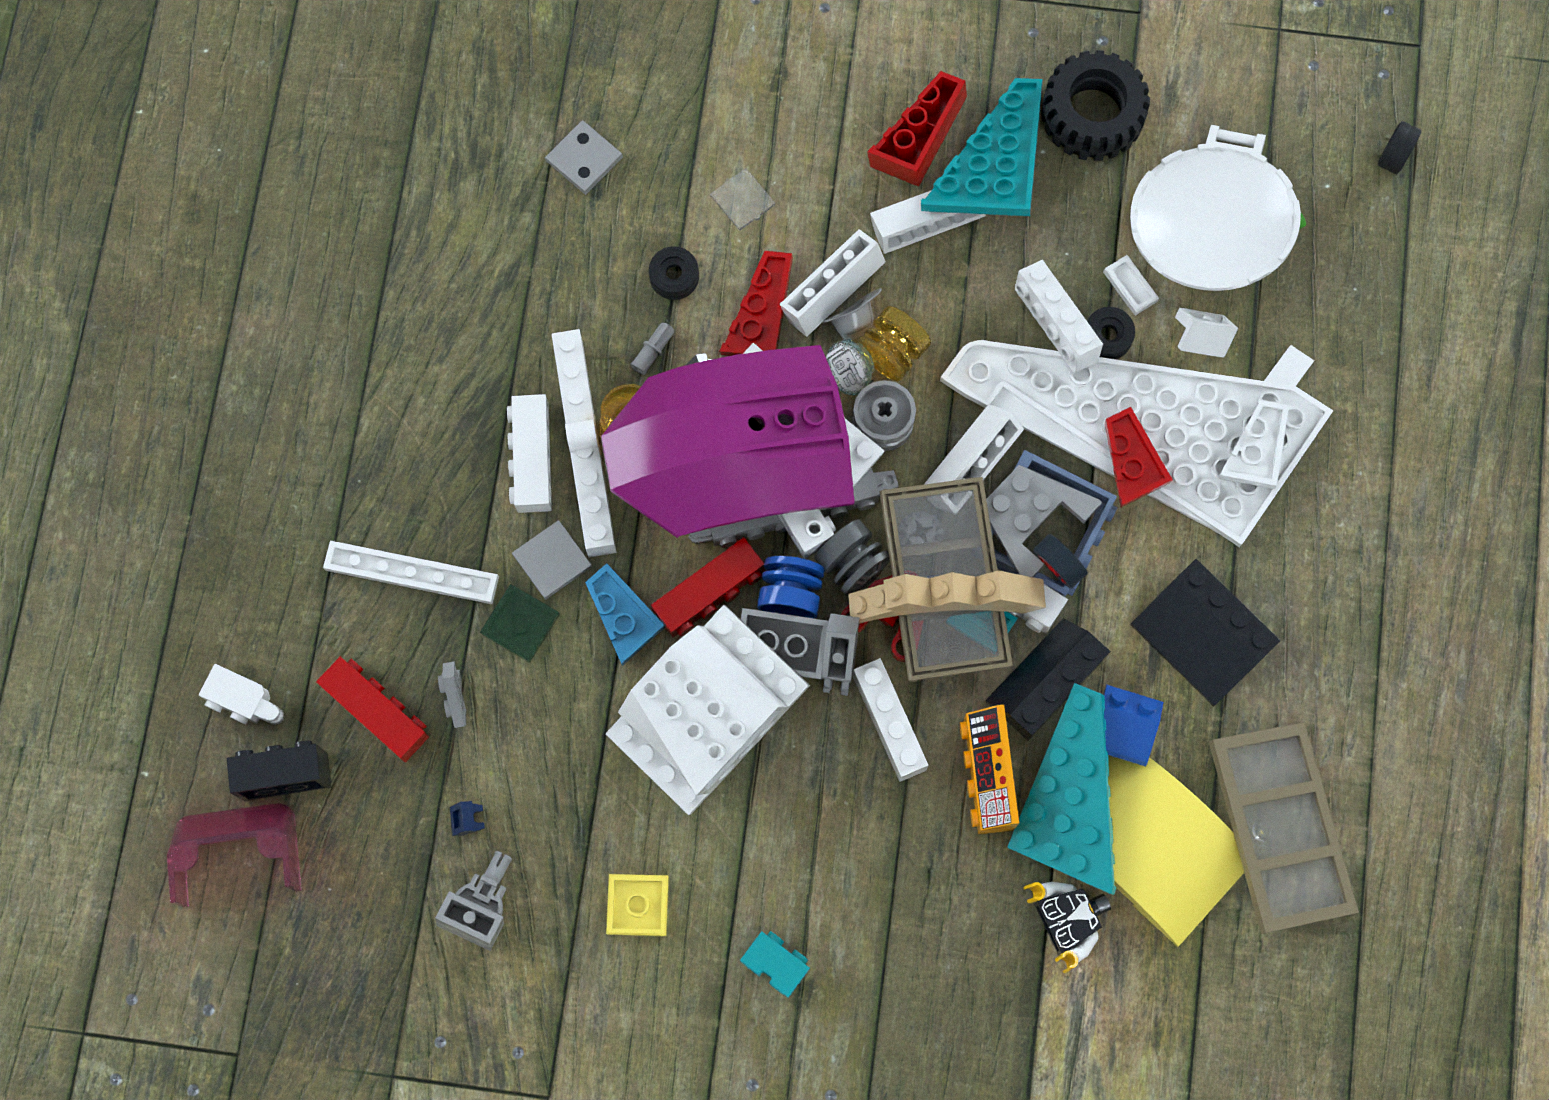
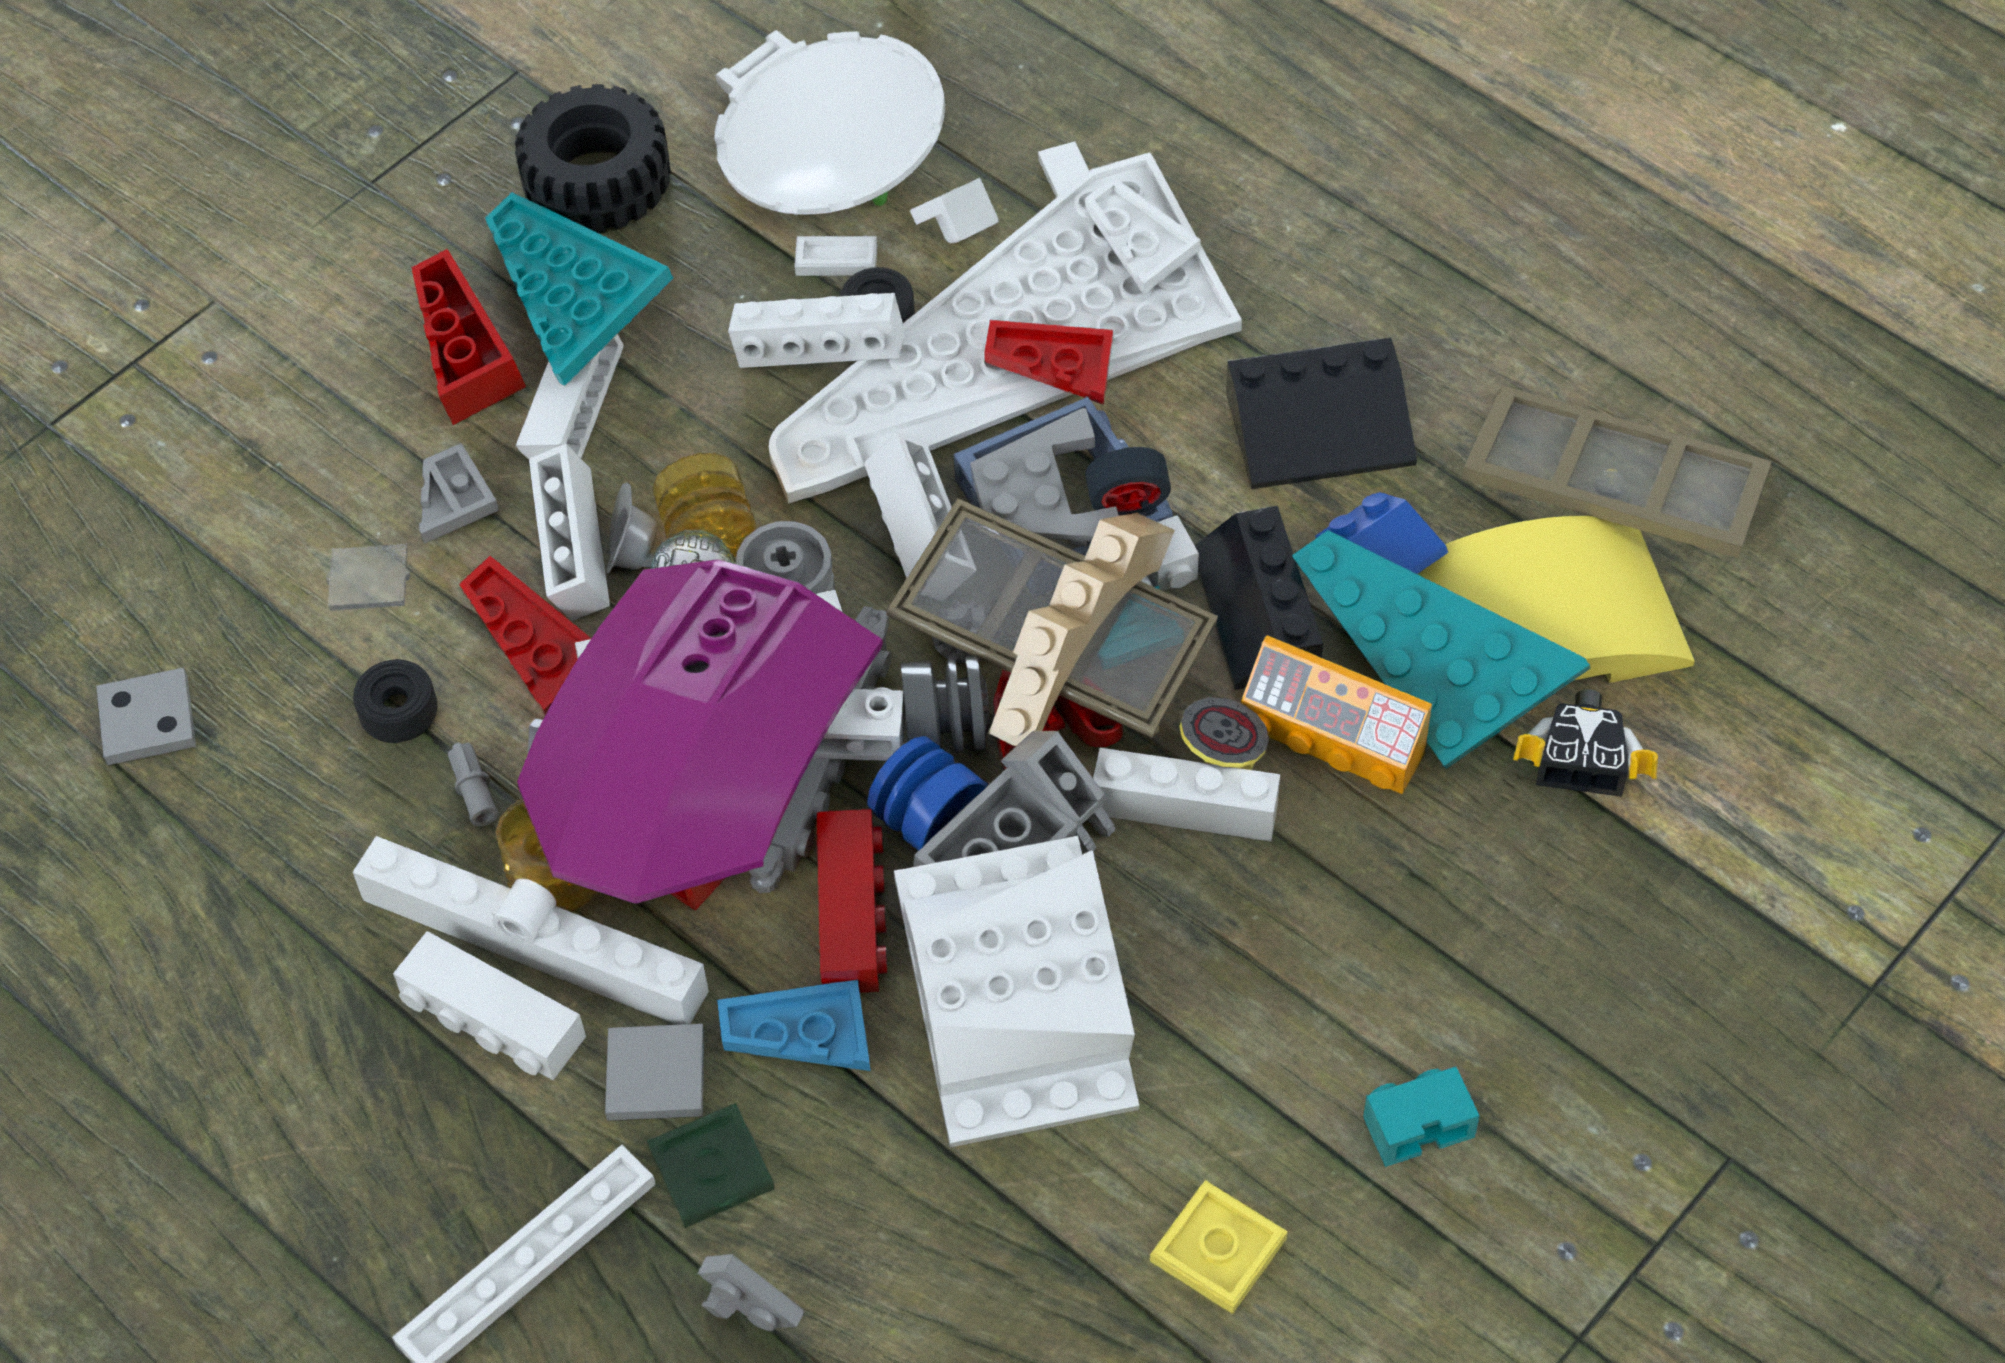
camera: 55 degrees left, 20 degrees down
none -> light grey wing [419,443,499,544]
none -> shield [1179,697,1269,770]

